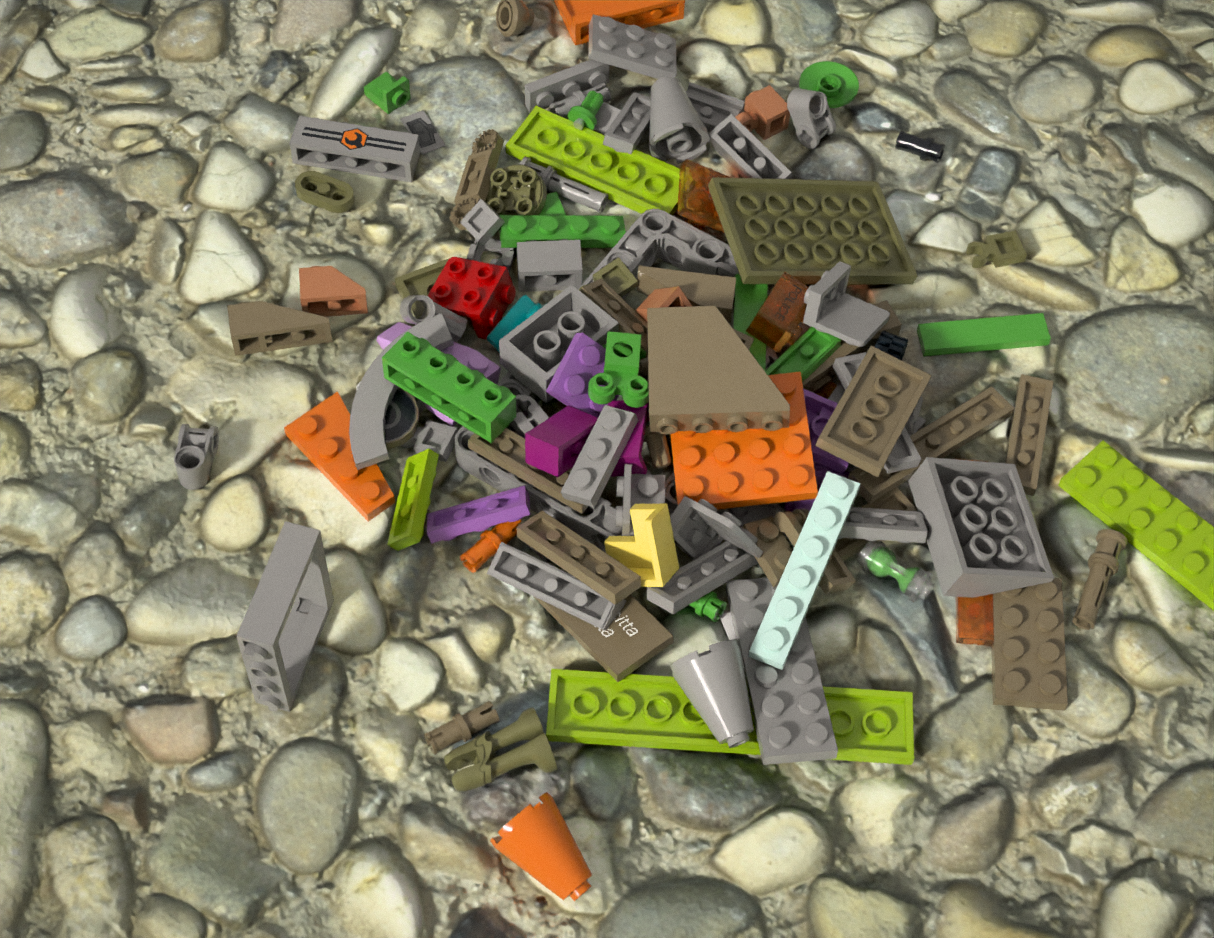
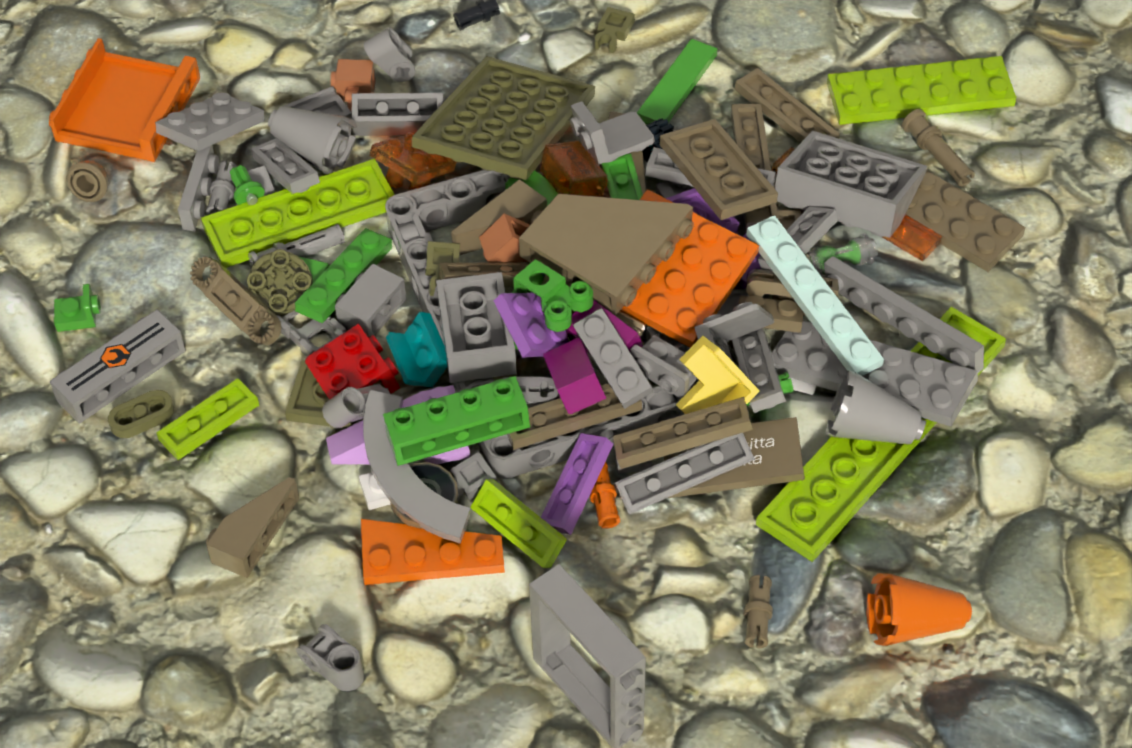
camera: 50 degrees left, 5 degrees down
nougat slope [299,266,368,317] -> none
sticker [400,110,446,154] -> none
olive piece [444,707,558,791] -> none
light grey plate [460,199,505,245] -> none
bright green dish [799,61,859,108] -> none
none -> lime plate [156,378,259,460]
none -> light grey plate [824,256,984,373]

